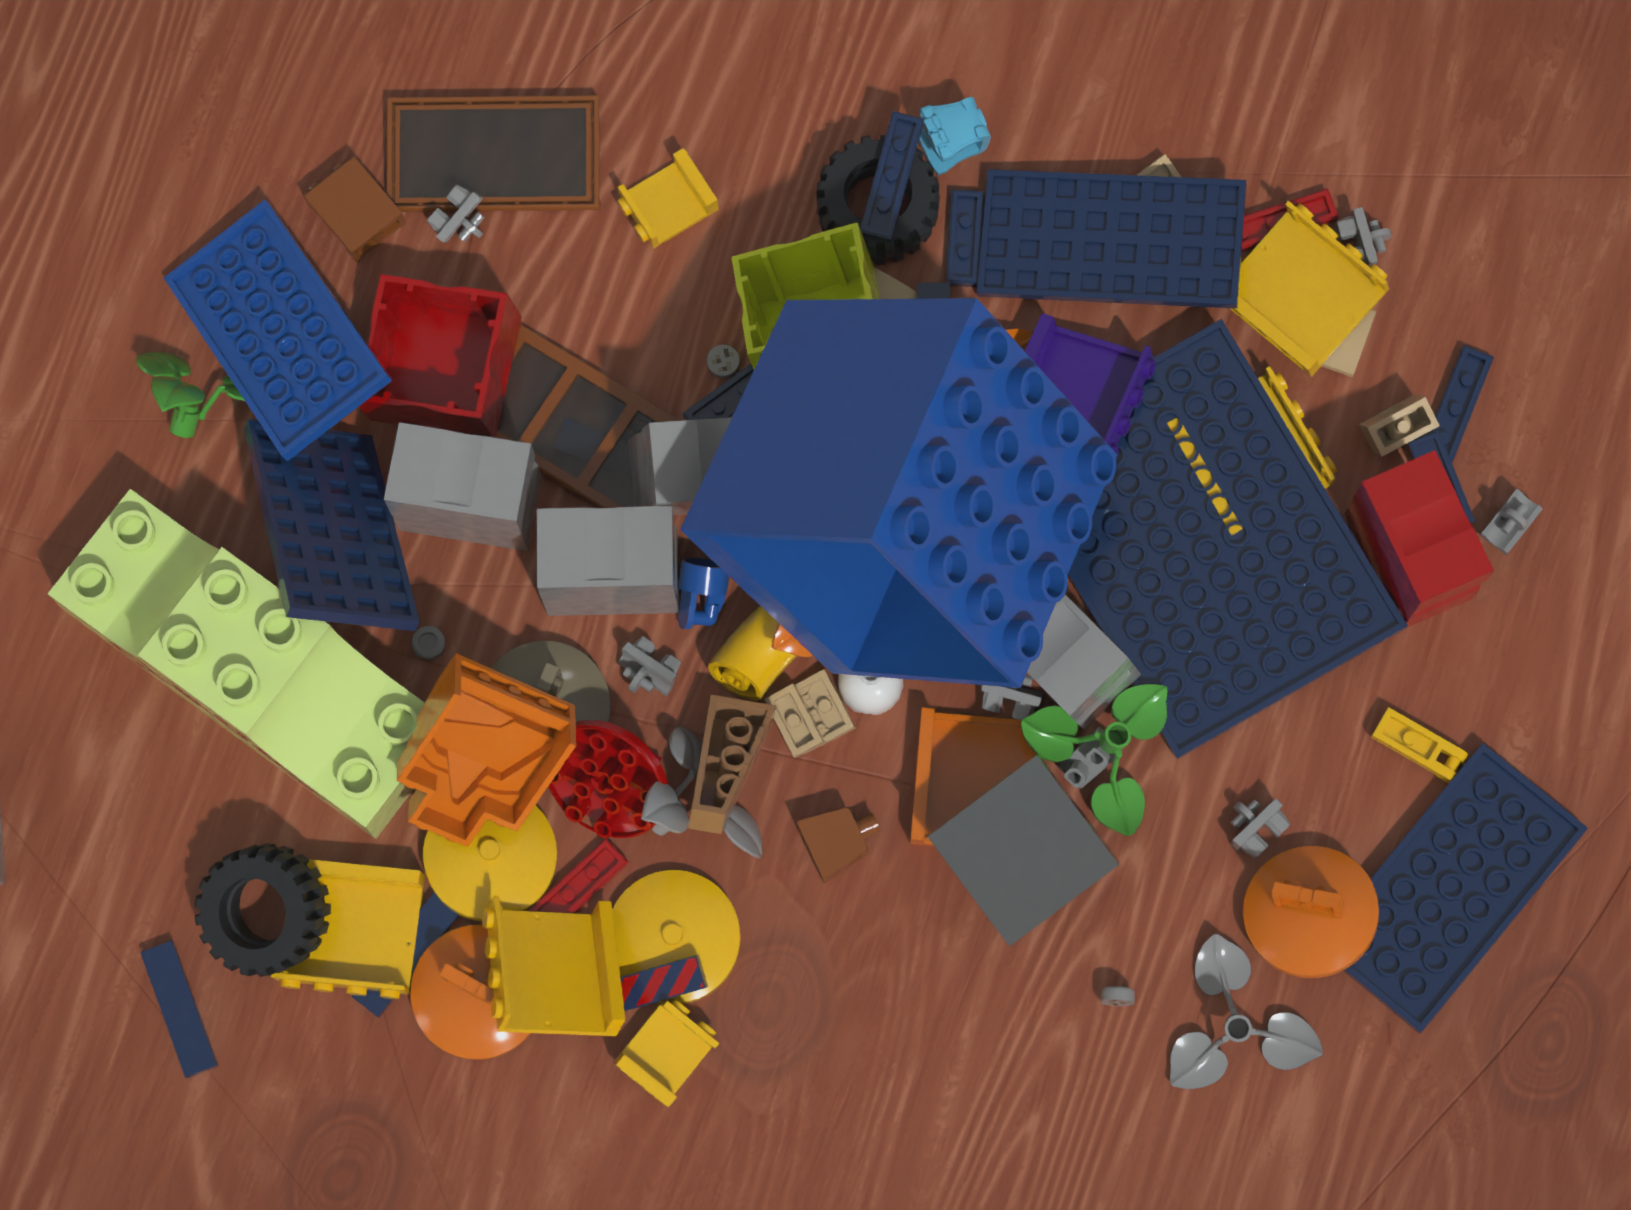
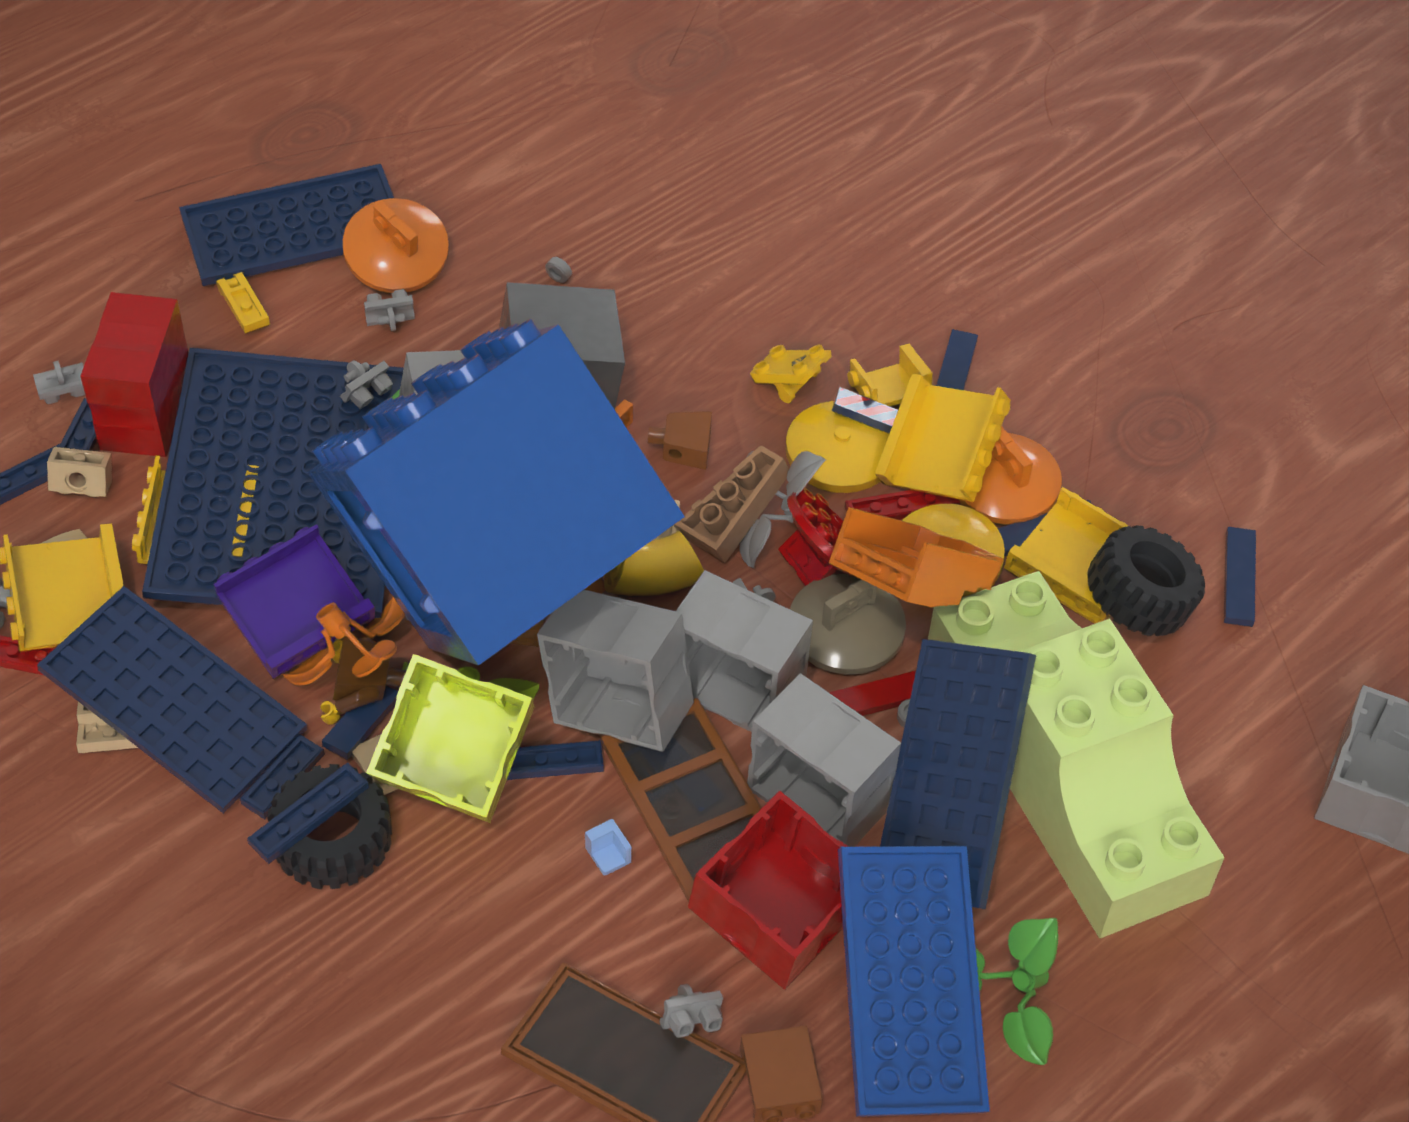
camera: 155 degrees left, 25 degrees down
yellow panel [617,148,719,249] -> none
light grey tile [707,345,740,379] -> none
medium azure piece [919,97,991,176] -> none
light grey plant [1170,934,1323,1089] -> none
none -> light grey hips [340,360,393,409]
none -> light blue panel [585,818,632,876]
none -> yellow shield [750,345,832,403]
none -> red tile [828,670,916,716]
none -> dark blue tile [936,329,978,390]

